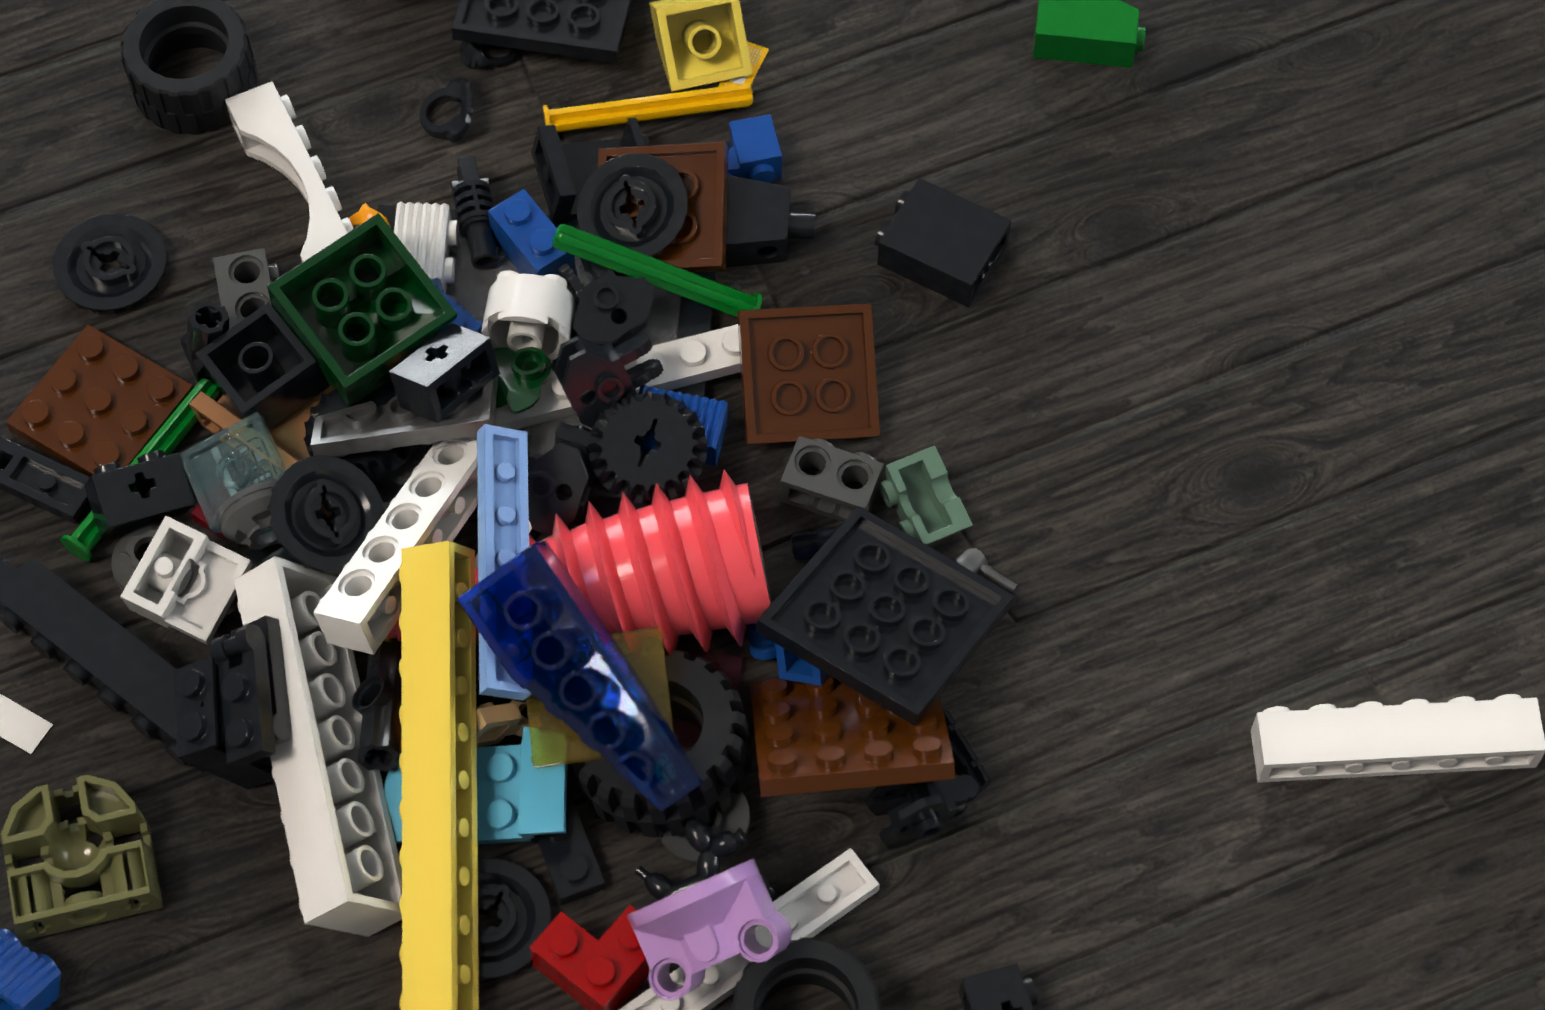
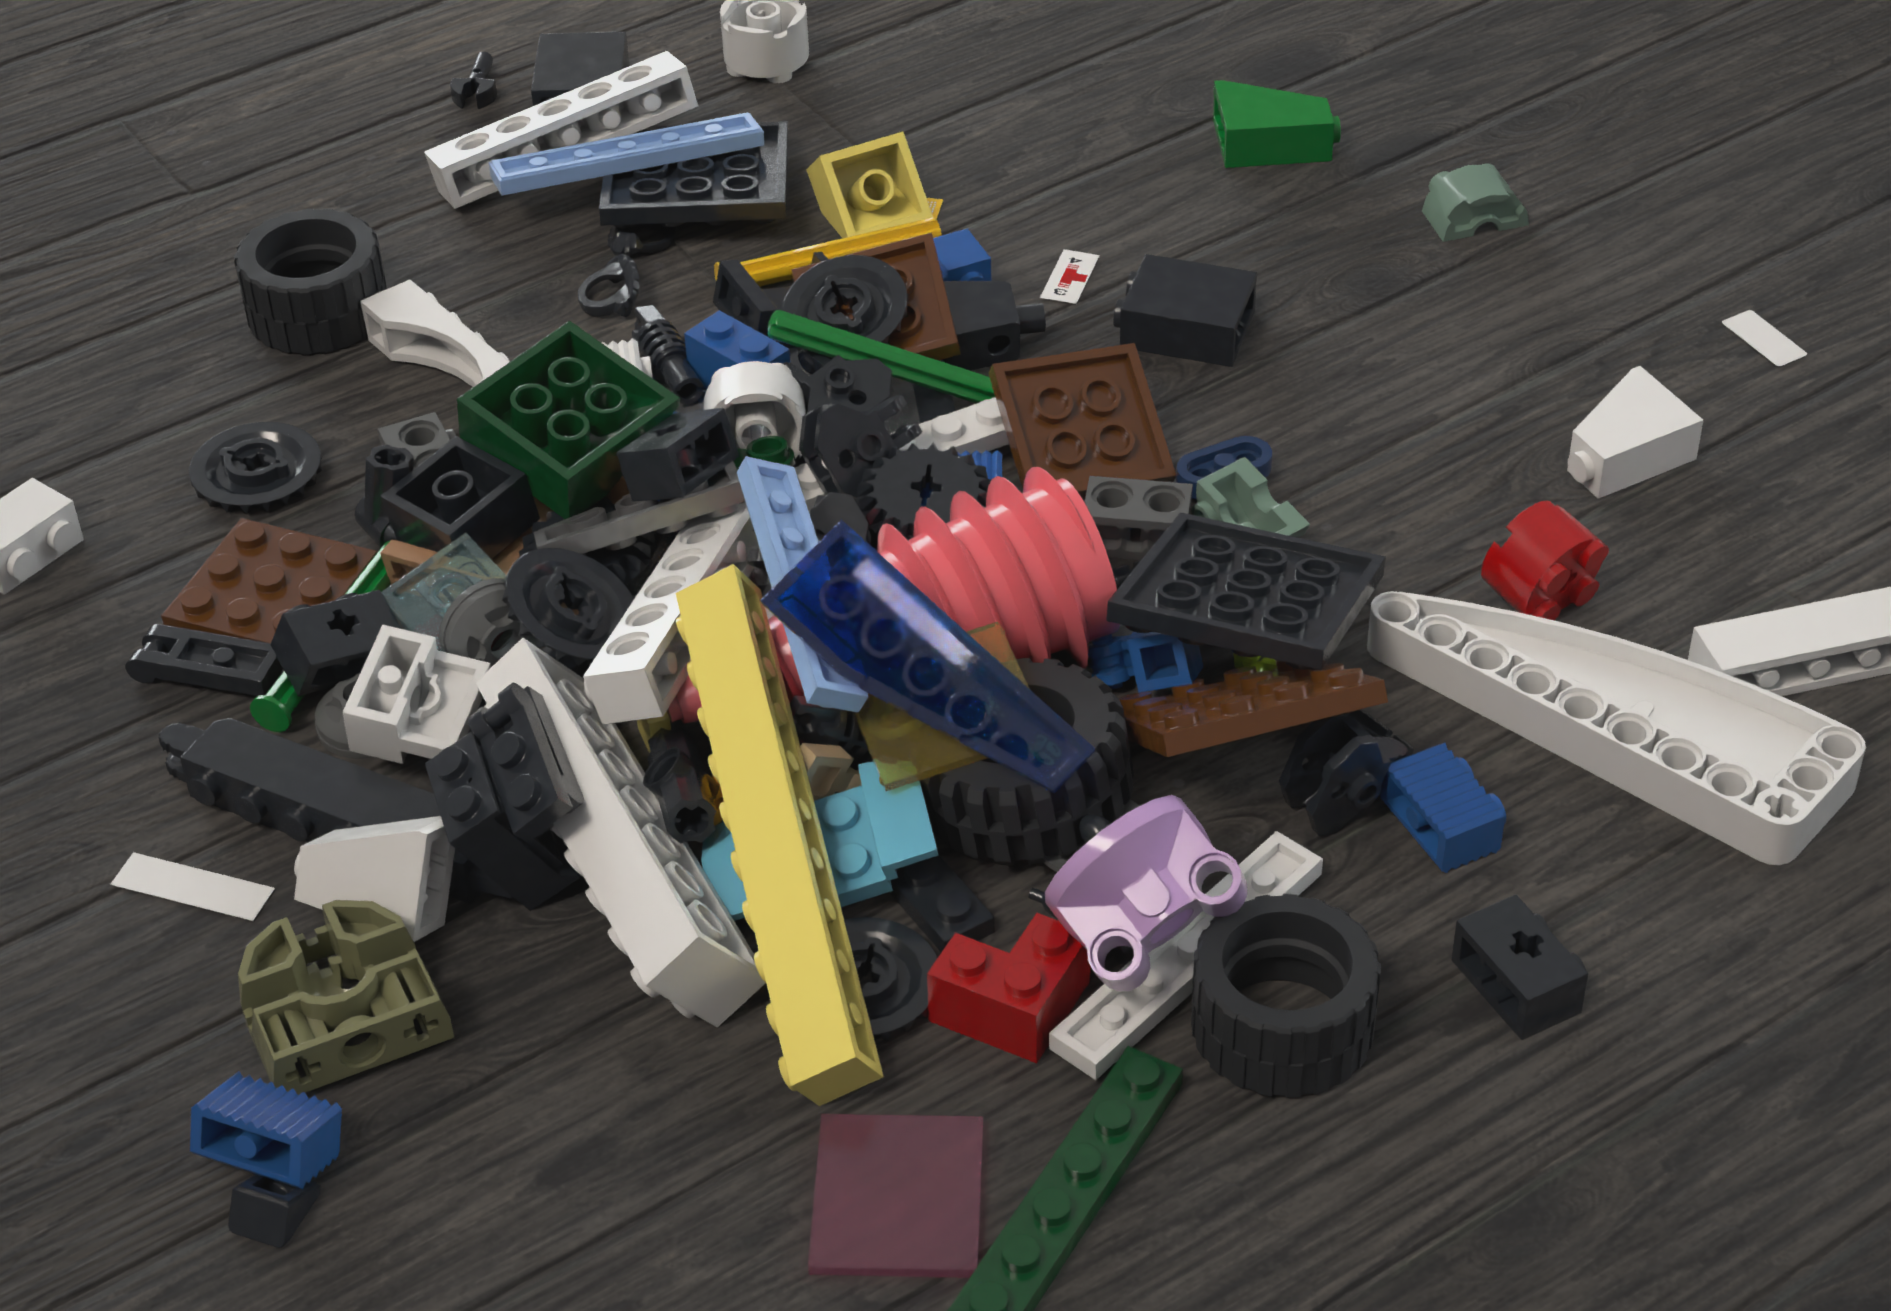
camera: 10 degrees left, 20 degrees down
none -> white slope [294,816,455,942]
none -> white sticker [1040,249,1100,304]
none -> dark blue plate [1176,436,1272,500]
none -> white beam [1367,591,1866,865]
none -> blue brick [1380,743,1506,873]
none -> sand green cylinder [1422,164,1529,242]
none -> red brick [1481,501,1609,621]
none -> white slope [1567,366,1703,499]
none -> white sticker [1722,310,1807,366]

